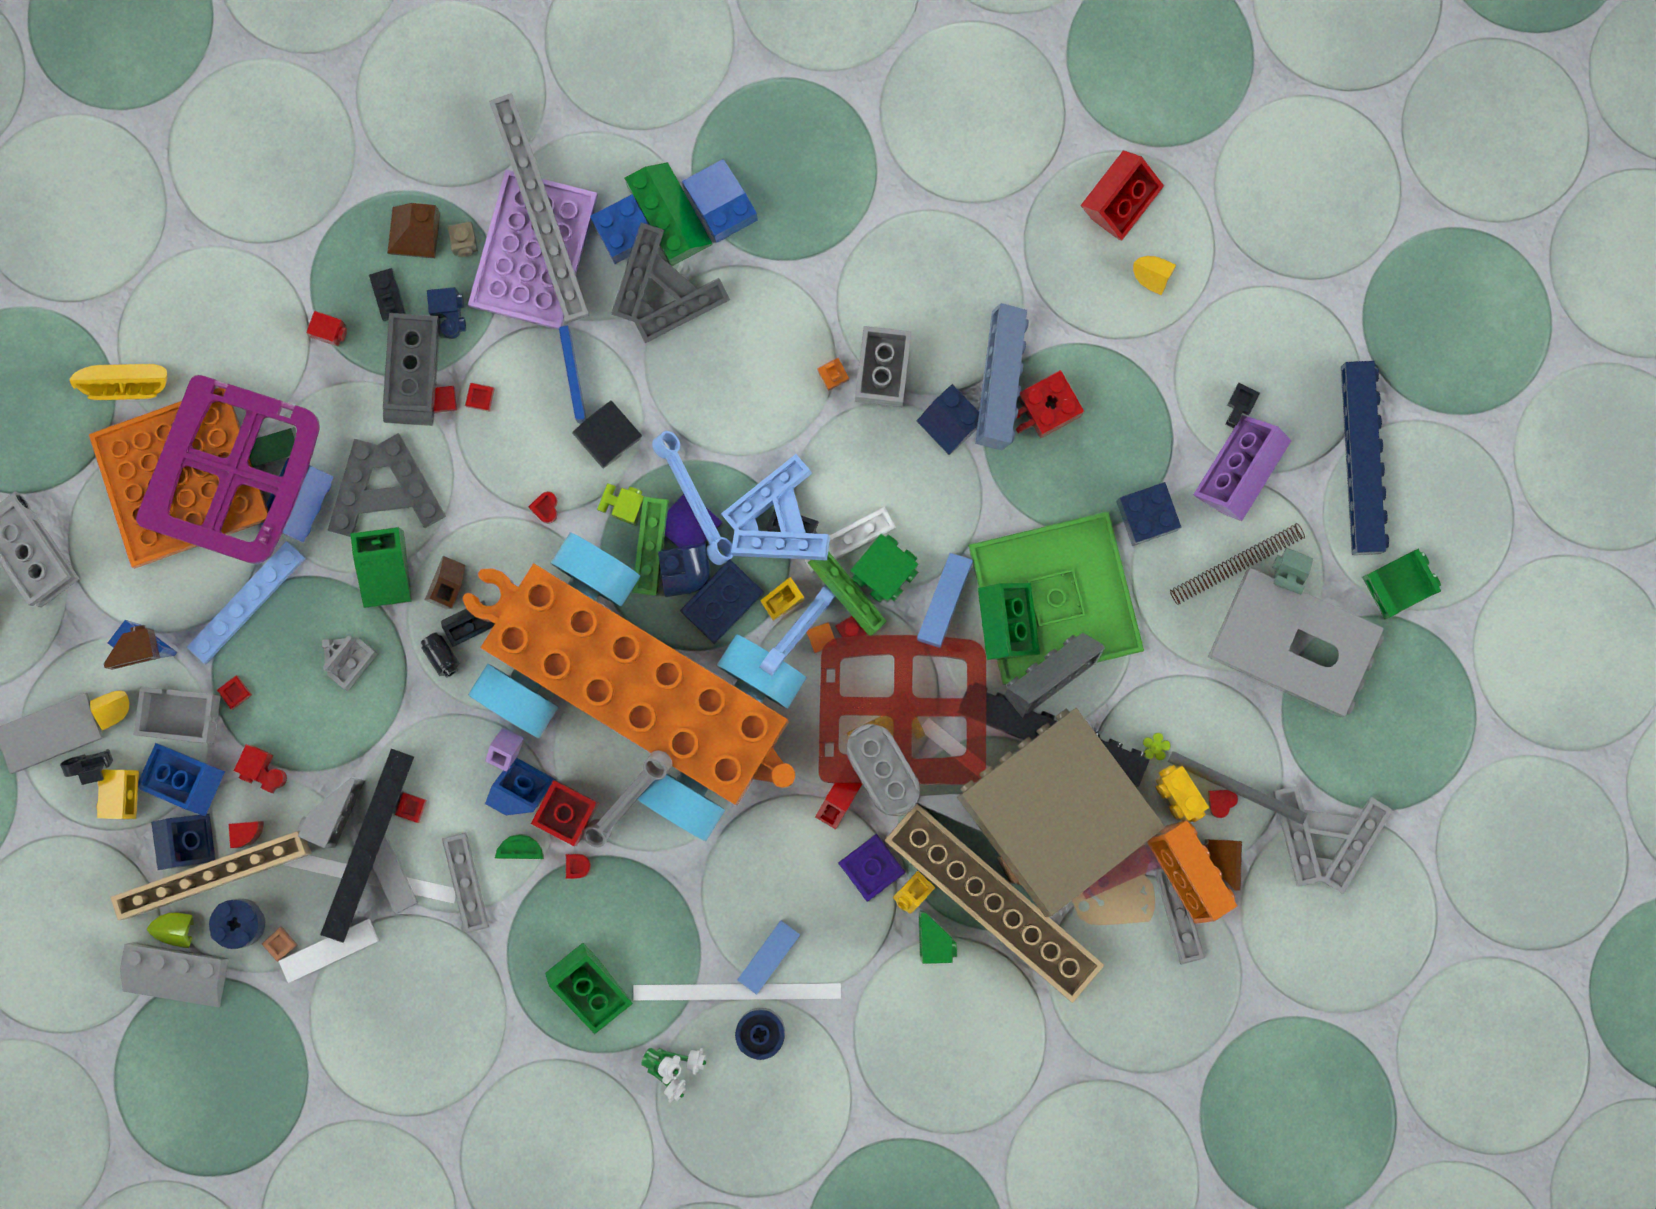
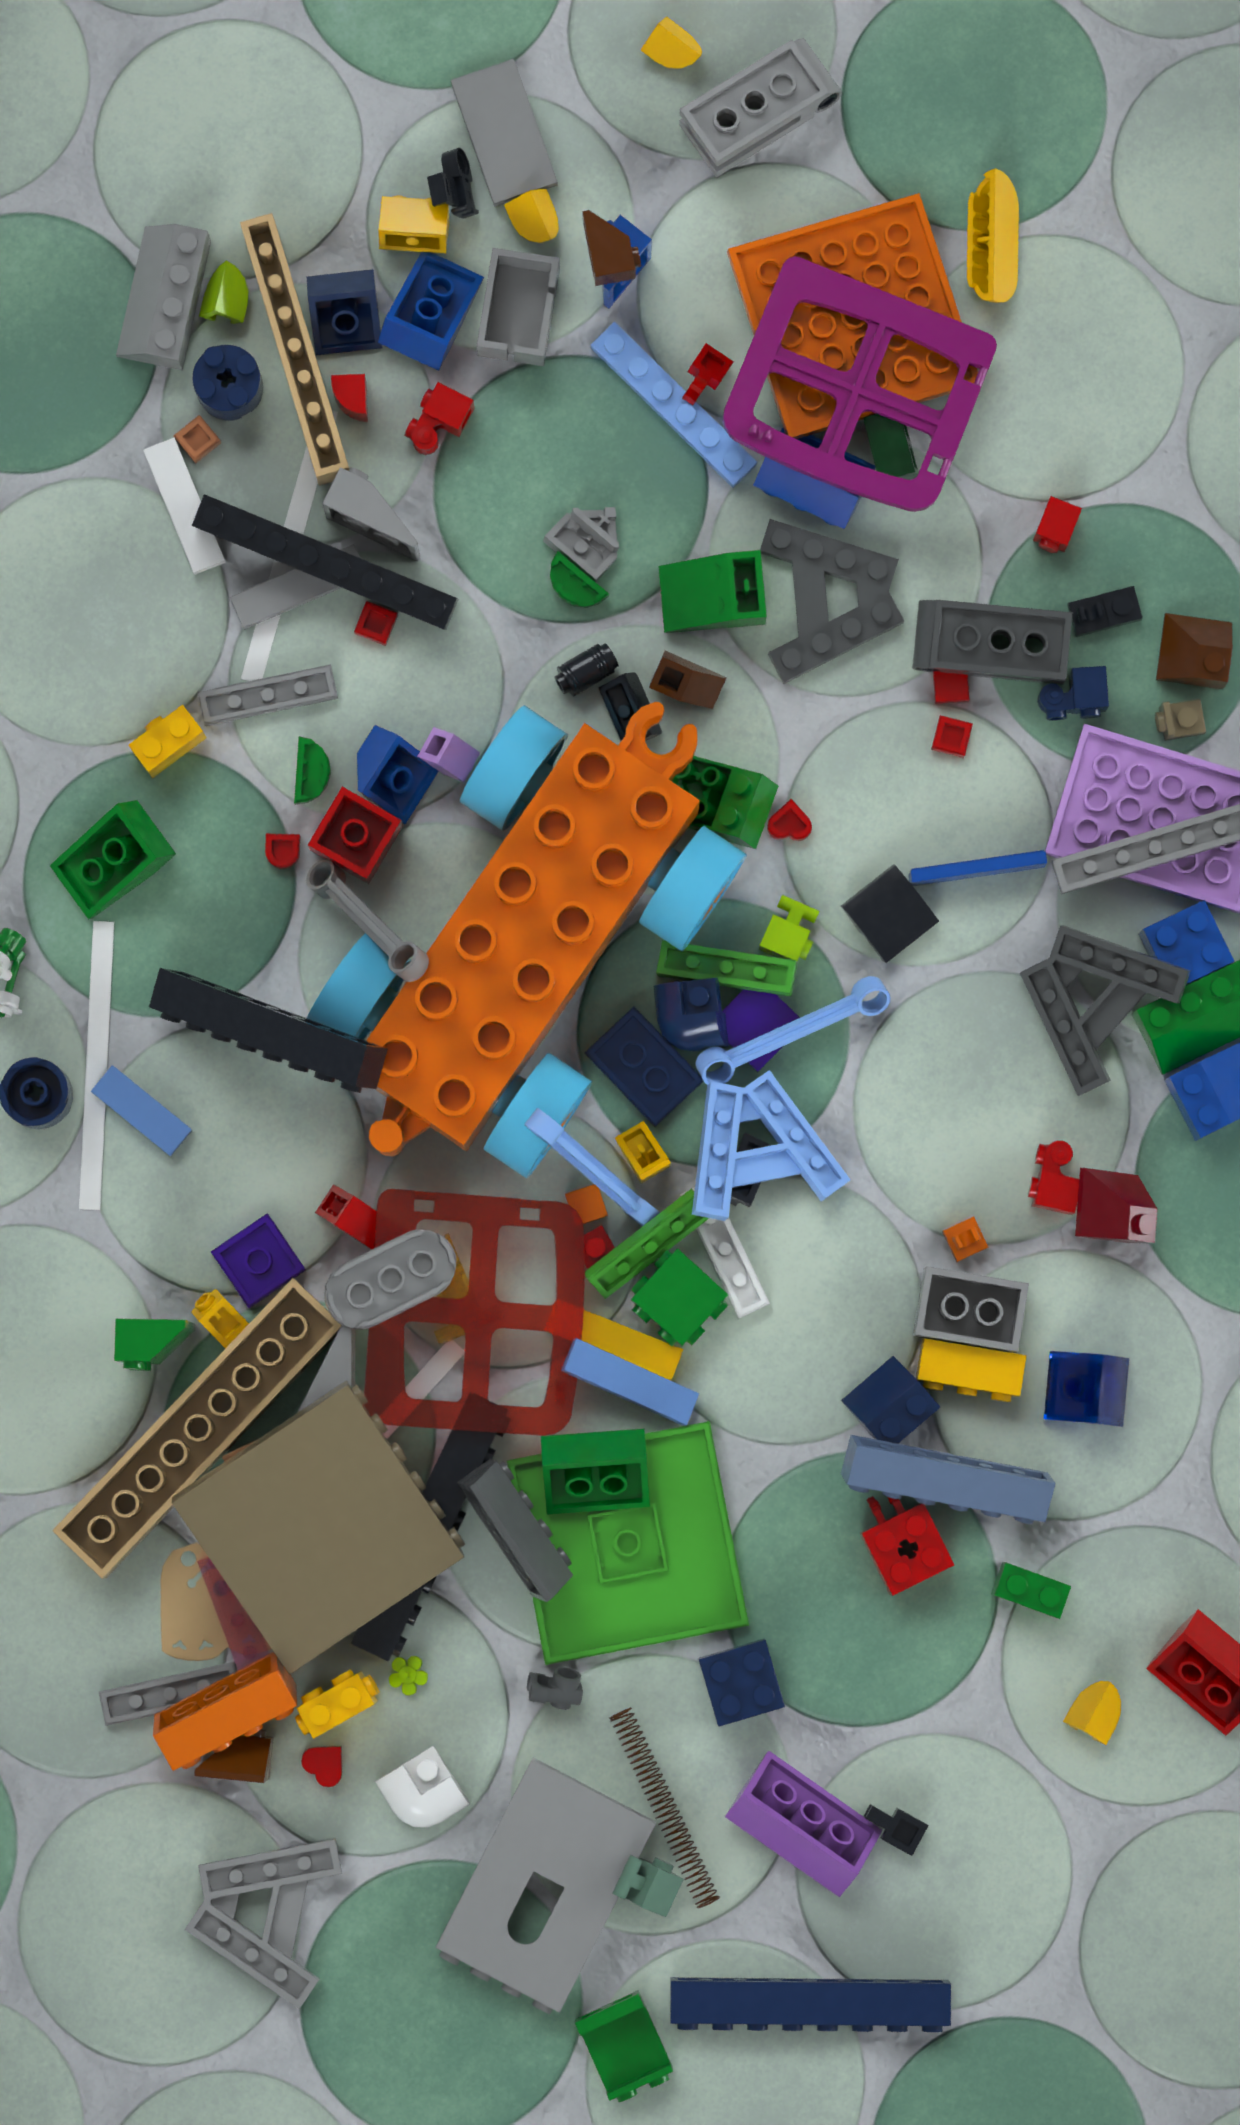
camera: 90 degrees right, 0 degrees up
red tile [217,675,252,710] -> none
dark grey piece [1168,751,1307,825] -> none
none -> yellow brick [128,705,207,779]
none -> black brick [149,968,388,1093]
none -> white brick [375,1745,470,1828]
none -> dark grey plate [527,1667,583,1710]
none -> yellow tile [543,1299,684,1381]
none -> green plate [550,551,609,608]
none -> green slope [672,756,779,849]
none -> red plate [682,343,734,405]
none -> yellow brick [916,1338,1027,1402]
none -> green brick [991,1562,1071,1619]
none -> red brick [1028,1140,1079,1215]
none -> clear blue slope [1044,1351,1129,1427]
none -> dark red slope [1075,1168,1157,1243]

